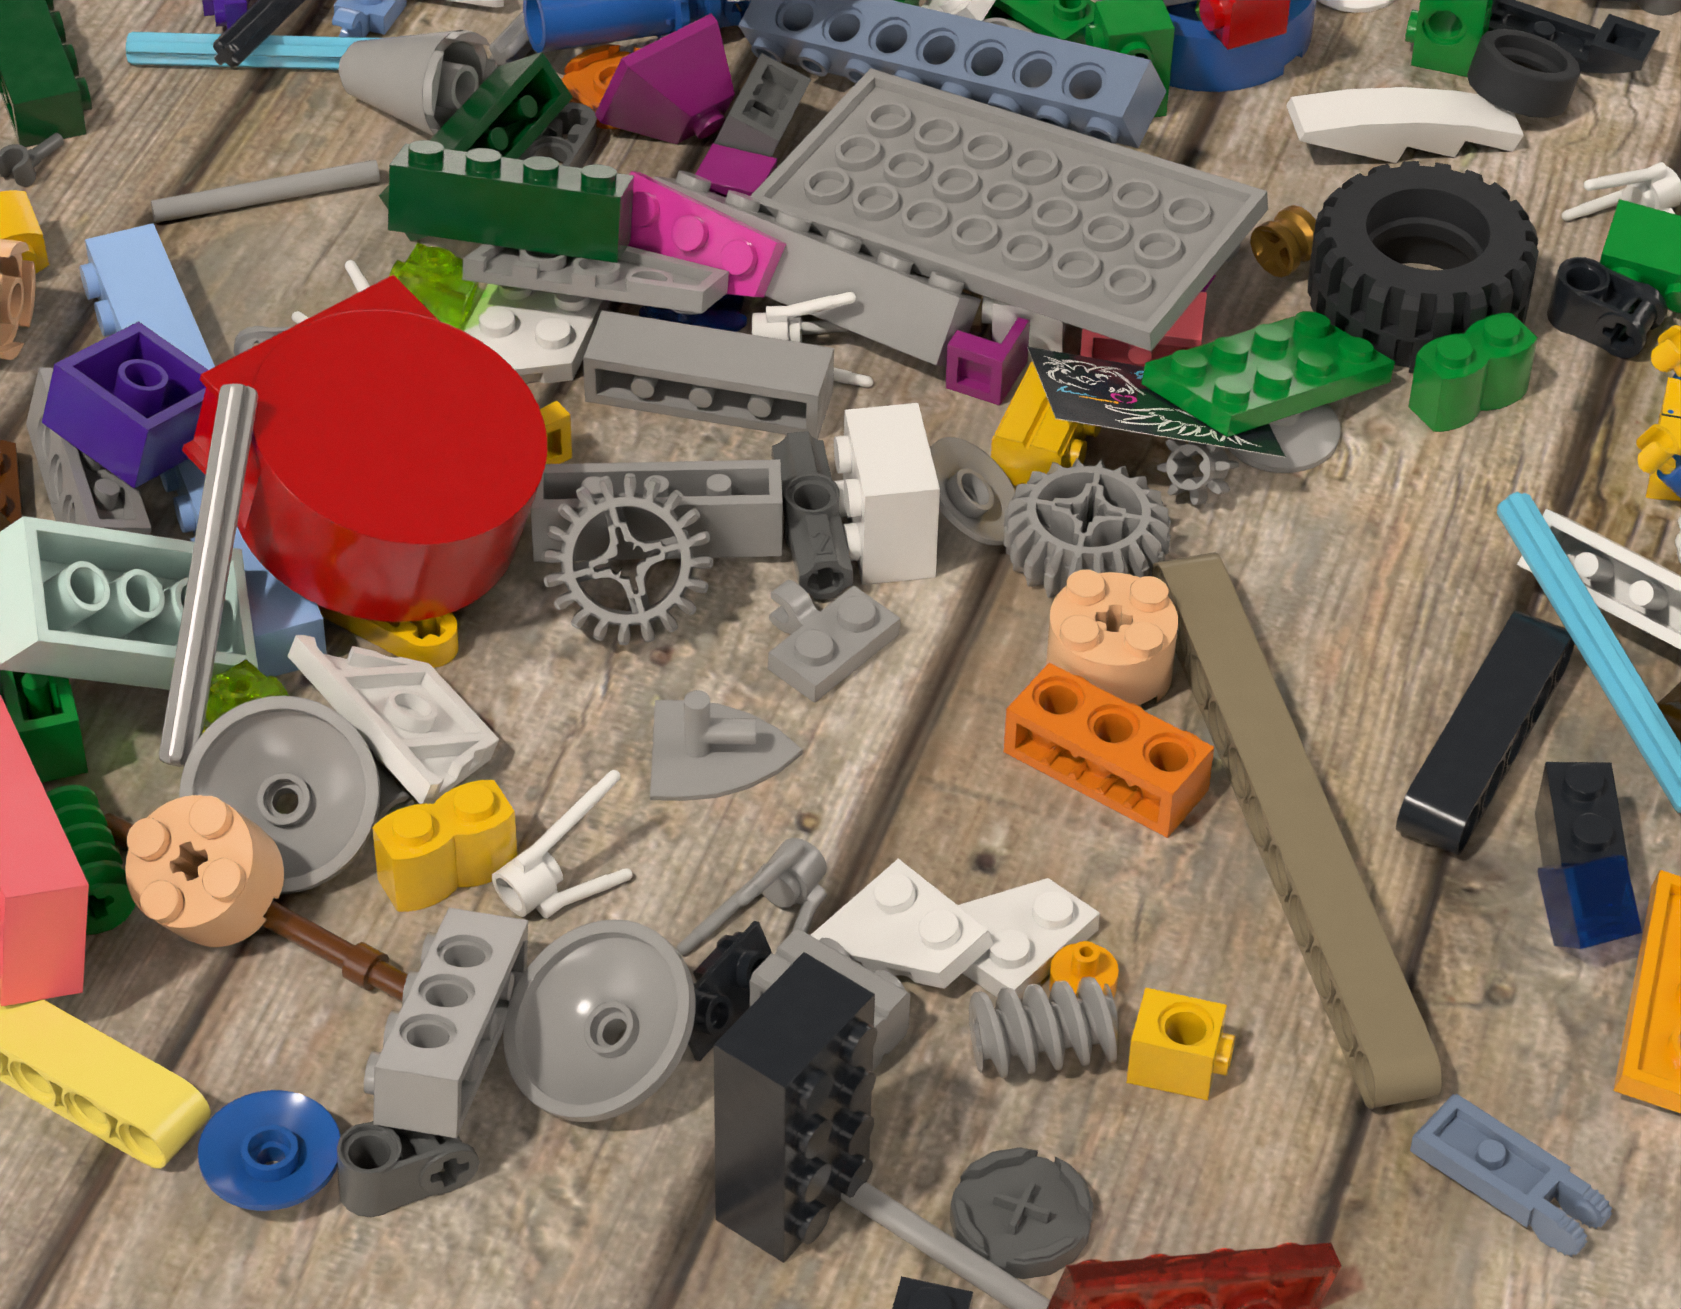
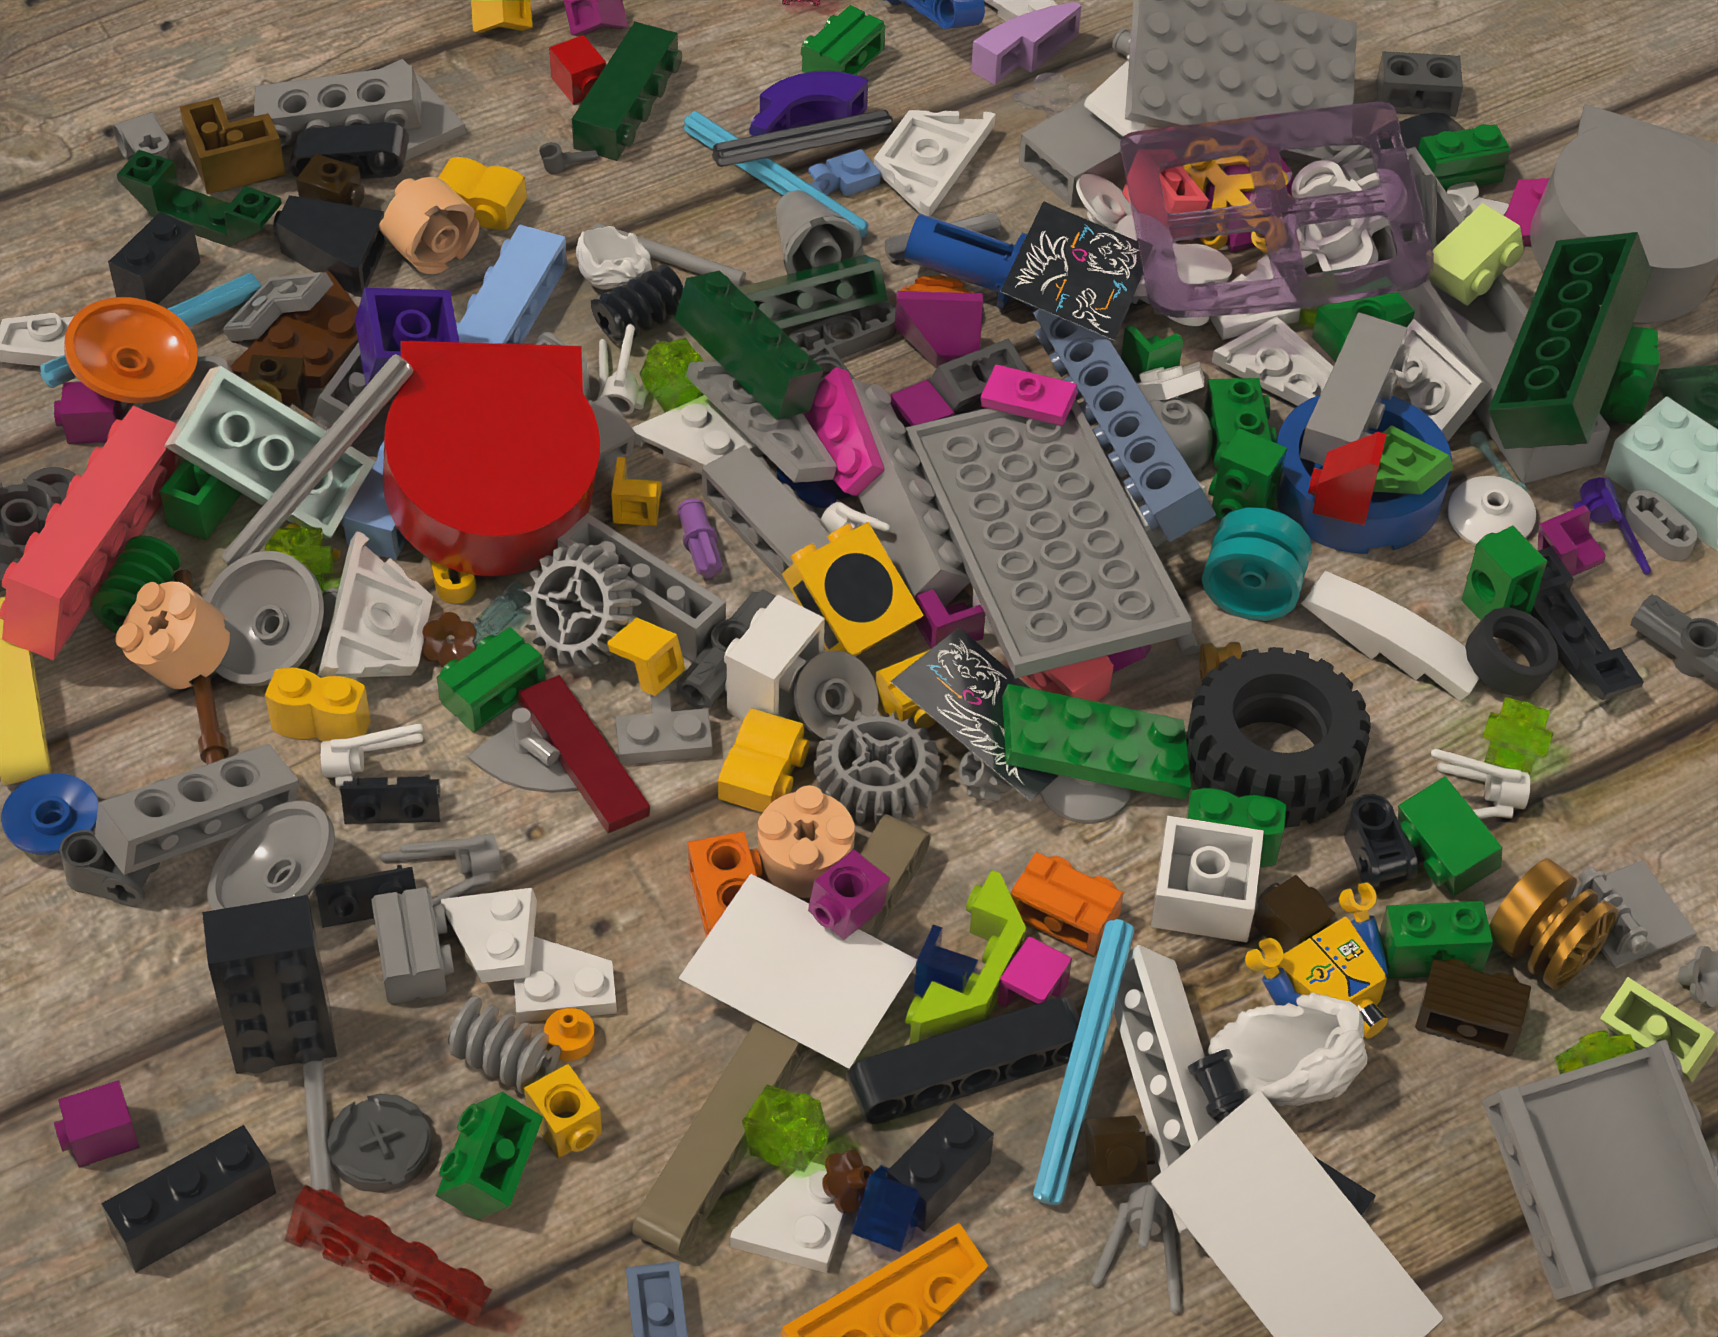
camera: 40 degrees right, 5 degrees up
none -> black hinge [340,774,441,824]
none -> reddish brown plant [422,612,477,668]
none -> green brick [435,1092,543,1220]
none -> green brick [436,627,546,732]
none -> clear light blue axle [473,581,531,647]
none -> dark red tile [518,675,650,834]
none -> white hair [576,226,652,290]
none -> black piece [591,264,683,345]
none -> yellow panel [607,617,686,696]
none -> medium lavender axle [677,498,722,579]
none -> white sticker [679,874,918,1069]
none -> yellow brick [718,708,809,813]
none -> white wing [730,1161,846,1273]
none -> clear neon green brick [742,1084,829,1172]
none -> yellow brick [781,522,924,657]
none -> magenta brick [808,850,891,940]
none -> reddish brown plant [822,1150,875,1214]
none -> lime slope [905,869,1026,1044]
none -> clear blue panel [914,924,978,997]
none -> dark pink plate [980,365,1078,426]
none -> dark pink panel [997,936,1072,1008]
none -> orange brick [1011,852,1124,956]
none -> white brick [1151,816,1264,942]
none -> teal wheel [1202,507,1312,621]
none -> dark brown brick [1254,875,1336,954]
none -> clear neon green brick [1482,697,1554,776]

